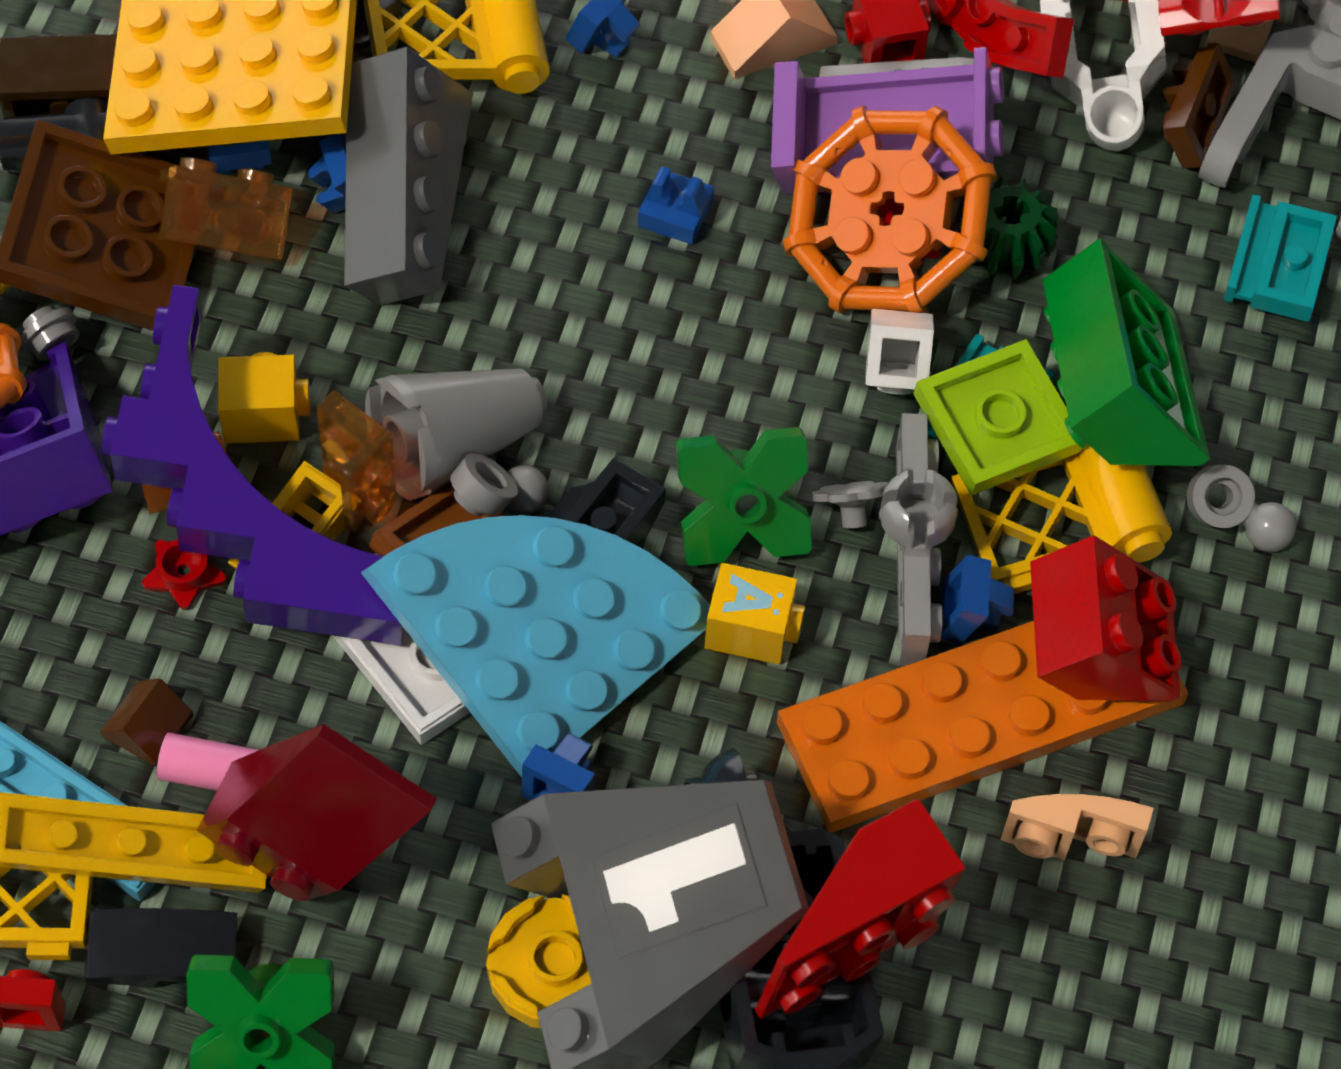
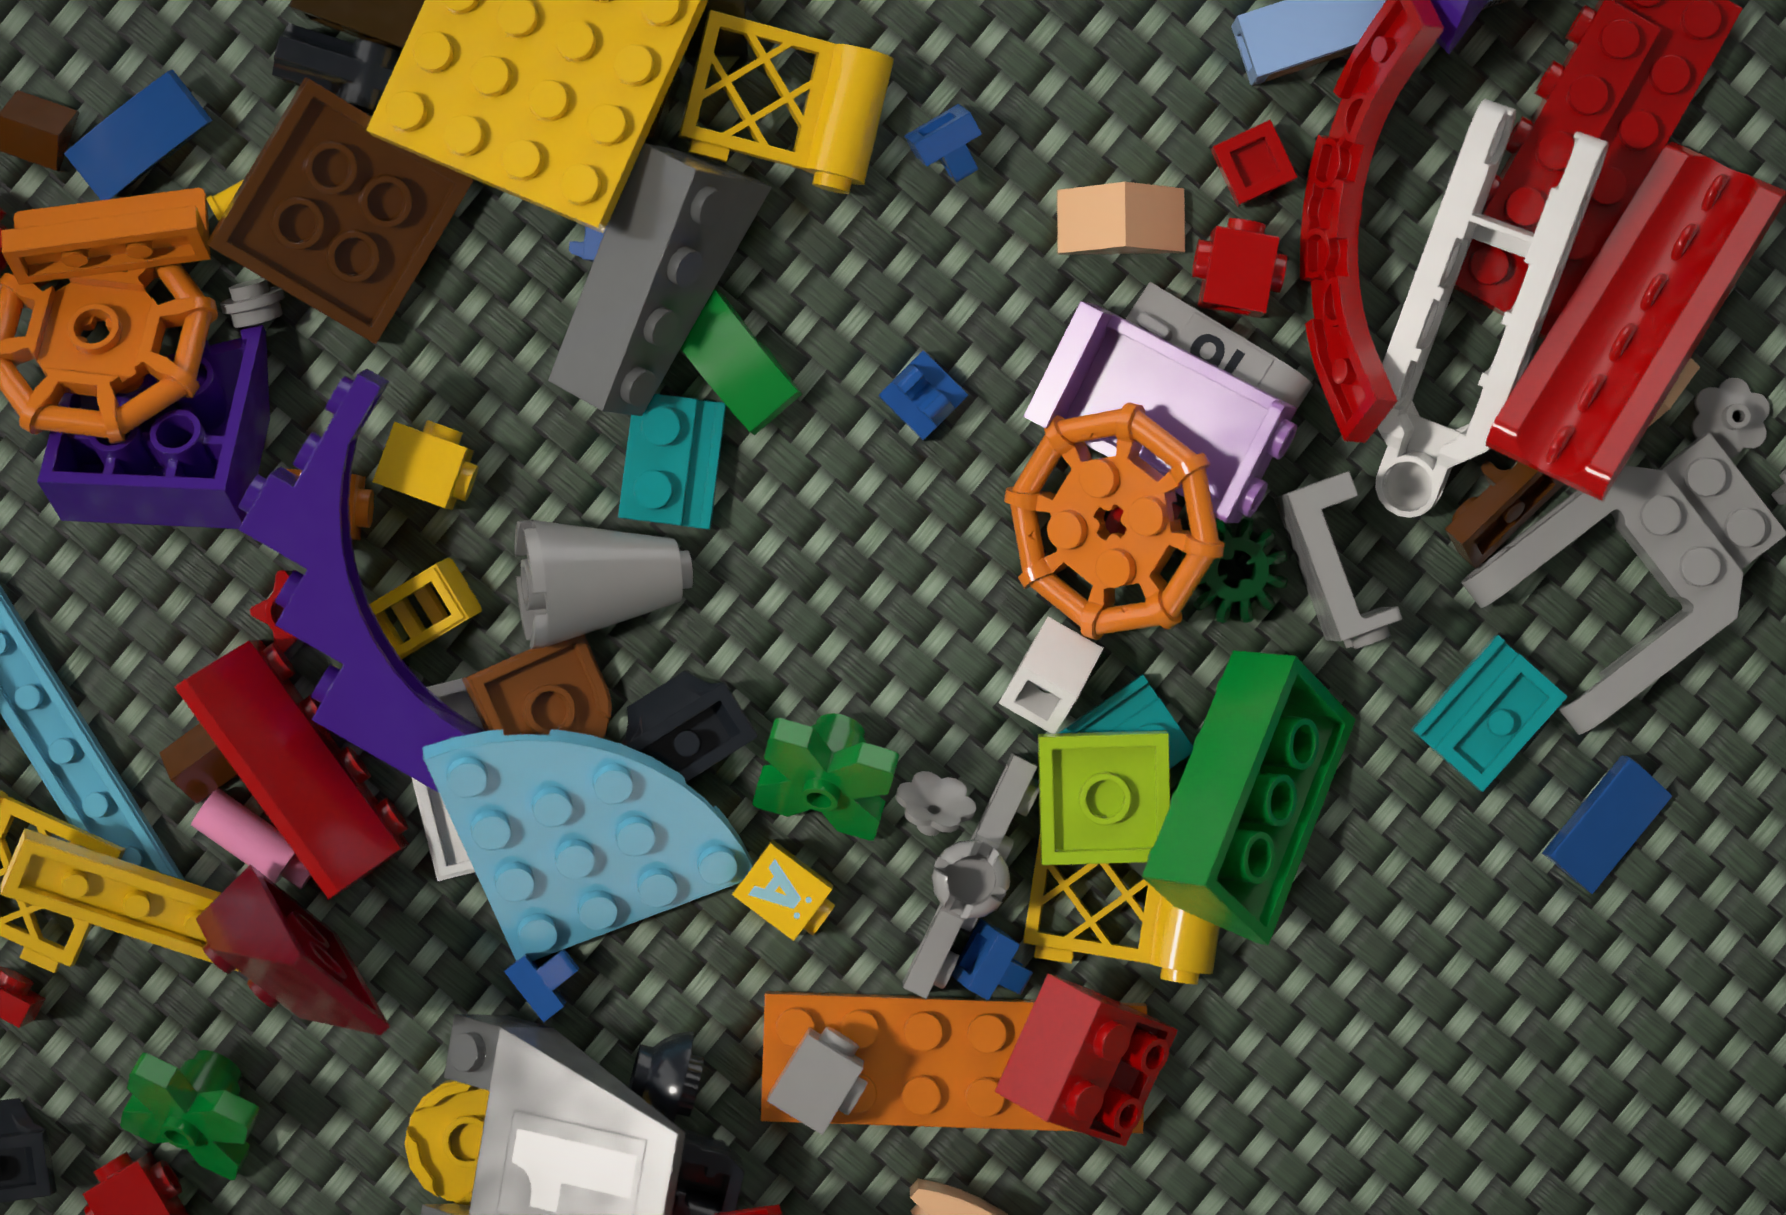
camera: 25 degrees right, 30 degrees up
black slope [84,908,237,988] -> none
clear orange bracket [159,158,293,261] -> none
clear orange bracket [317,390,397,535] -> none
light grey plate [450,453,549,516] -> none
light grey plate [1187,465,1296,552] -> none
none -> red slope [175,640,410,899]
none -> teal plate [618,394,727,530]
none -> green slope [680,289,802,435]
none -> light grey brick [767,1026,868,1135]
none -> light grey panel [1274,471,1402,649]

